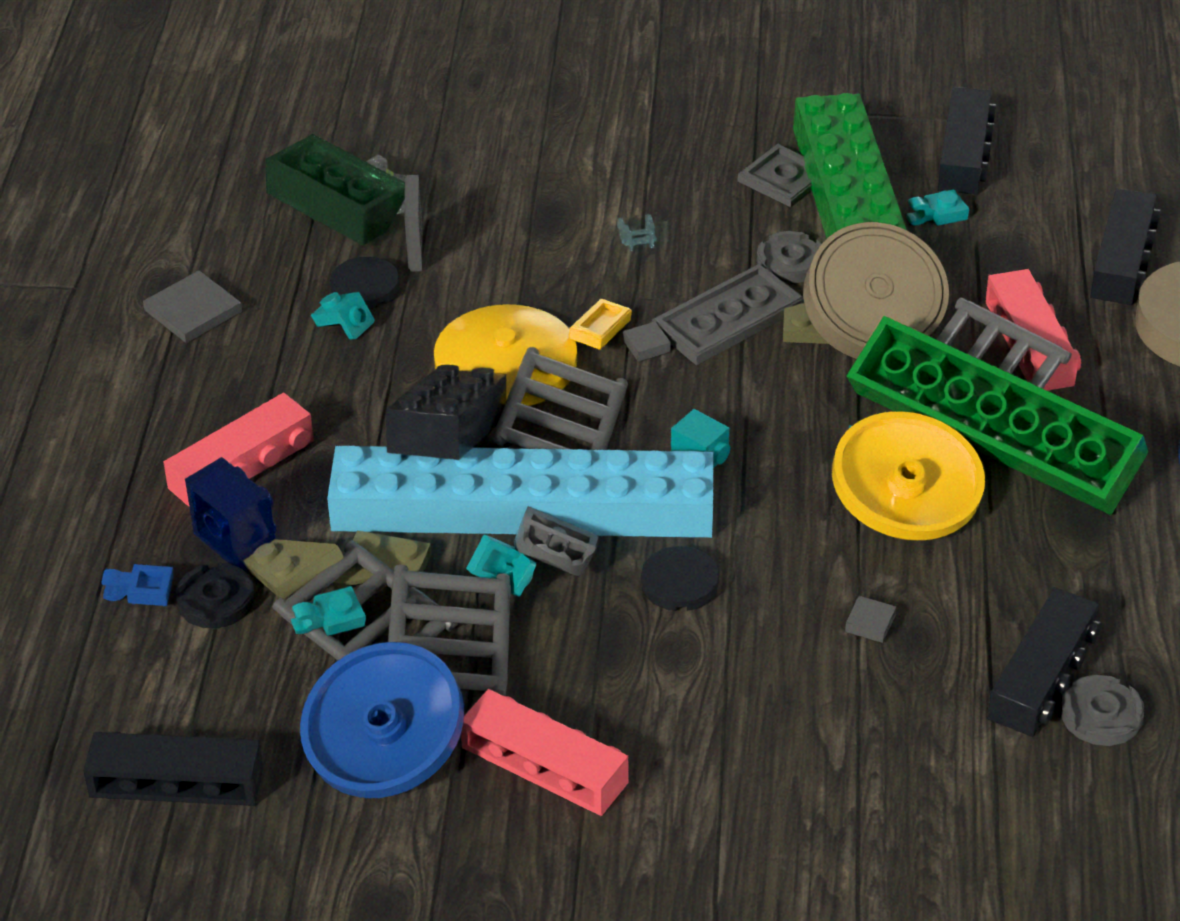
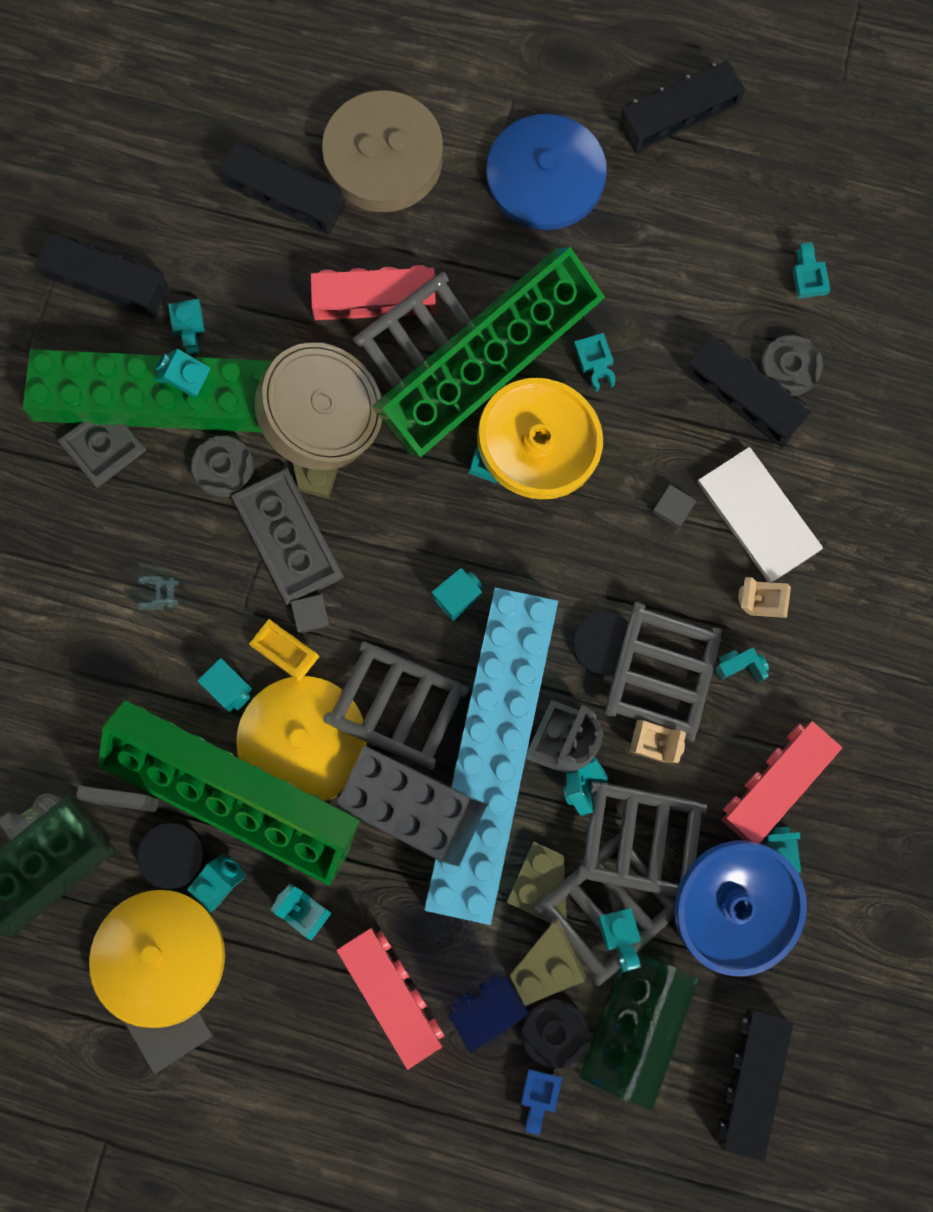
camera: 80 degrees left, 35 degrees up
none -> yellow dish [89,890,225,1028]
none -> green brick [97,700,360,886]
none -> teal bracket [155,349,211,397]
none -> teal brick [198,658,253,712]
none -> teal bracket [271,883,331,941]
none -> teal plate [574,333,615,392]
none -> clear green slope [579,953,699,1110]
none -> dark grey bar [604,602,723,742]
none -> tan bracket [629,720,686,763]
none -> white tile [697,447,823,583]
none -> teal bracket [714,647,769,683]
none -> tan bracket [738,577,791,618]
none -> teal bracket [762,827,801,873]

